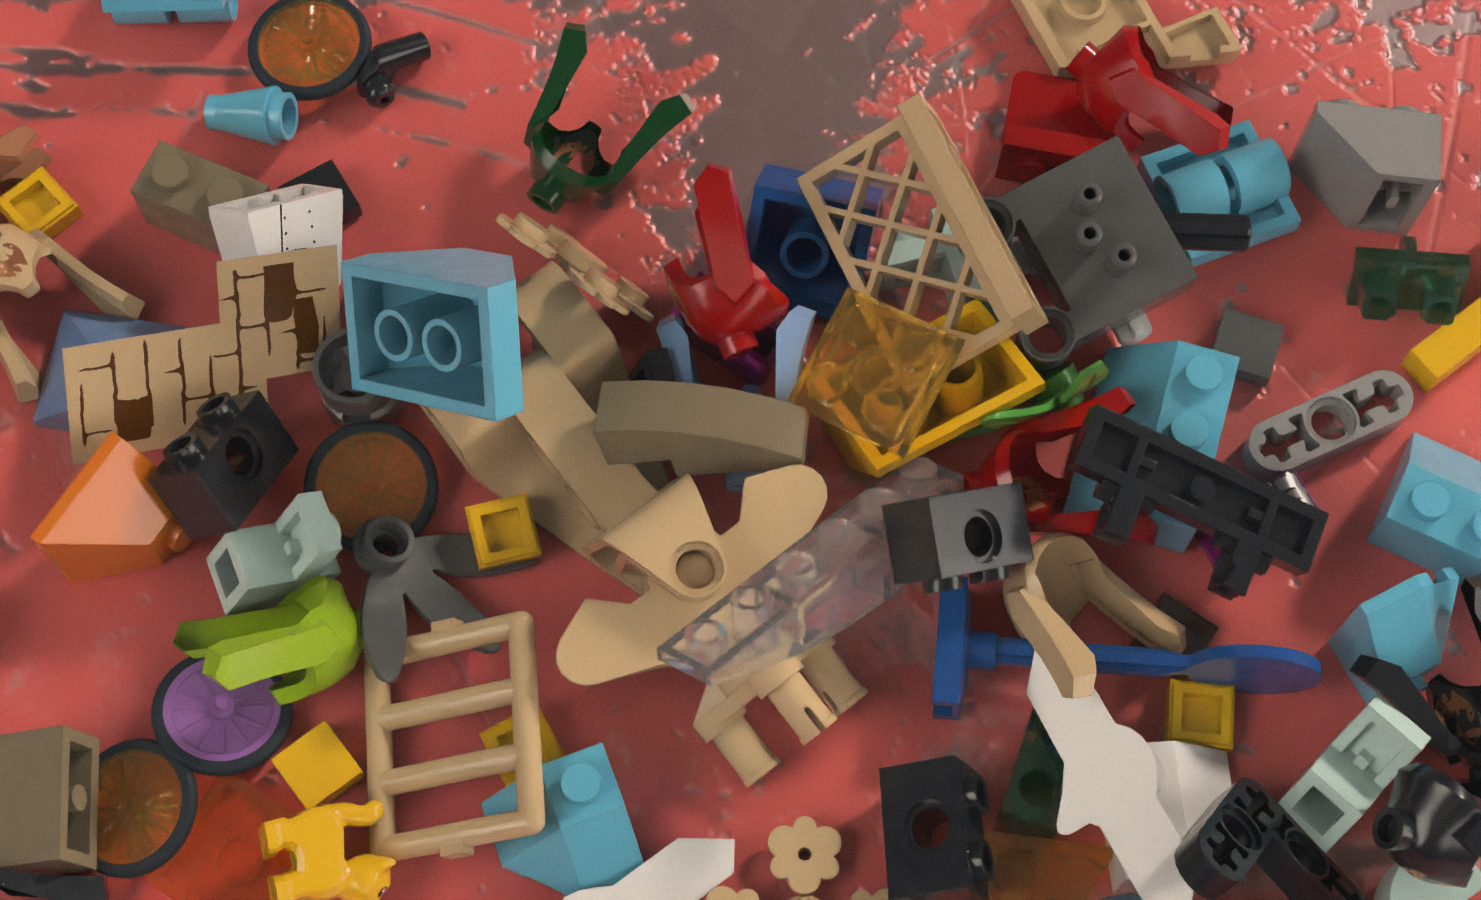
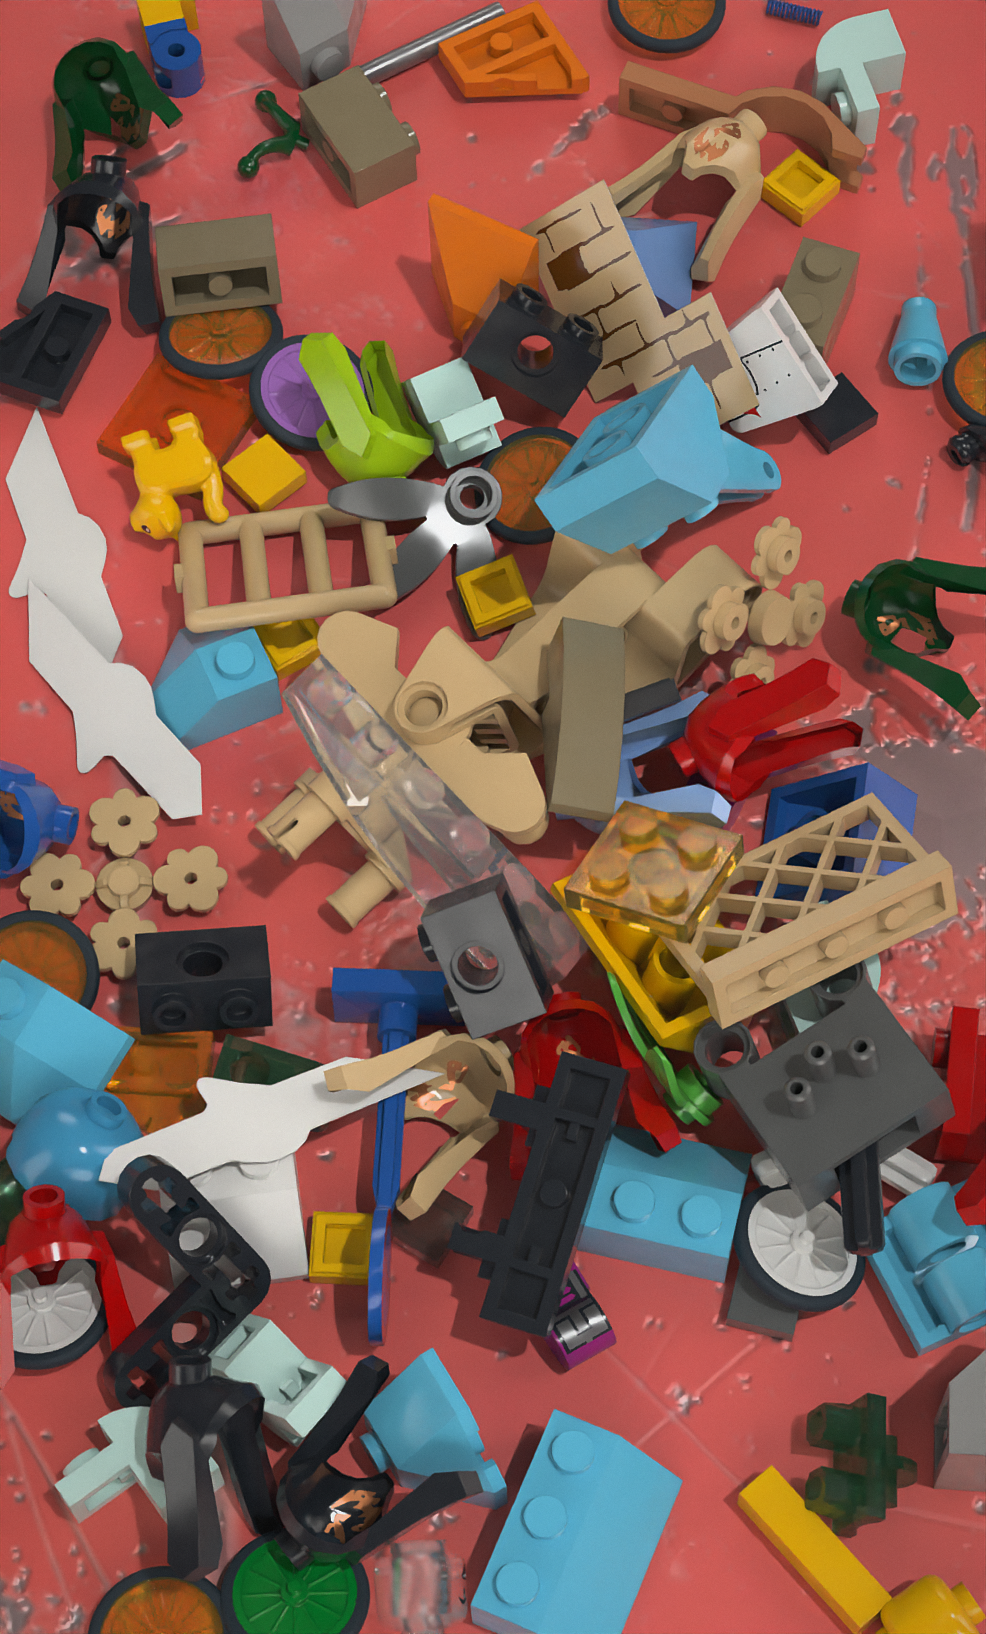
camera: 90 degrees right, 5 degrees down
light grey beam [1242,370,1414,481] -> none
none -> white wheel [733,1184,866,1312]

